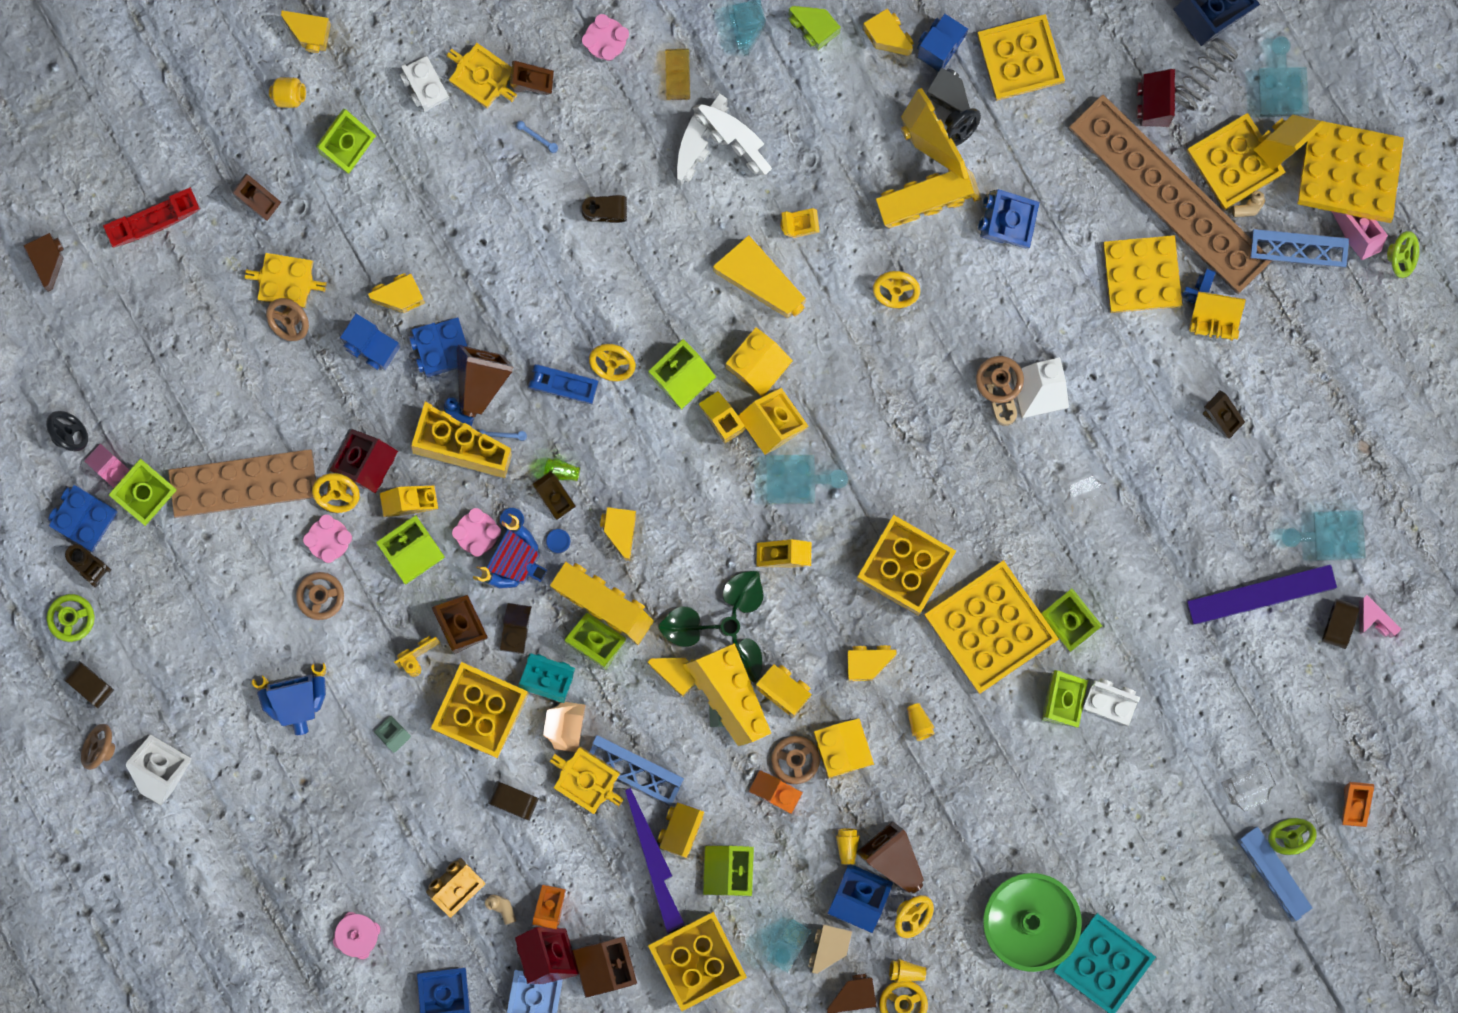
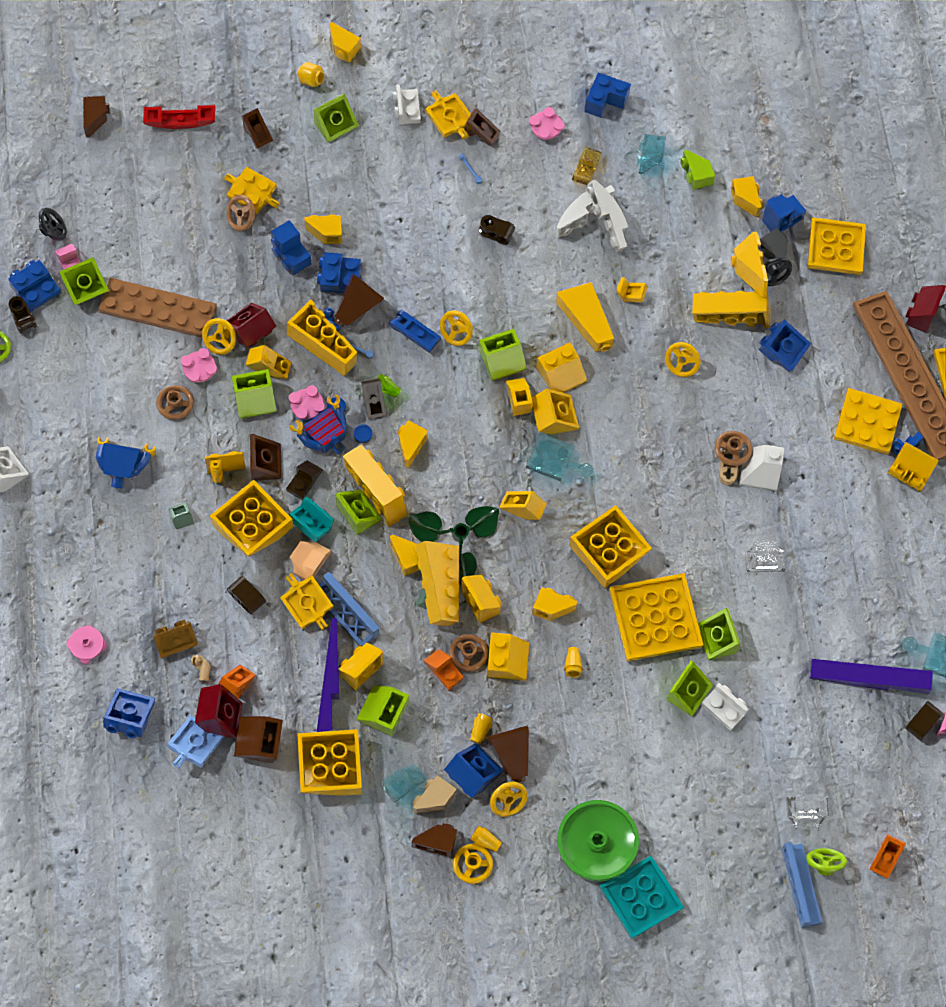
camera: 20 degrees right, 15 degrees down
dark brown slope [1203,390,1245,439] -> none

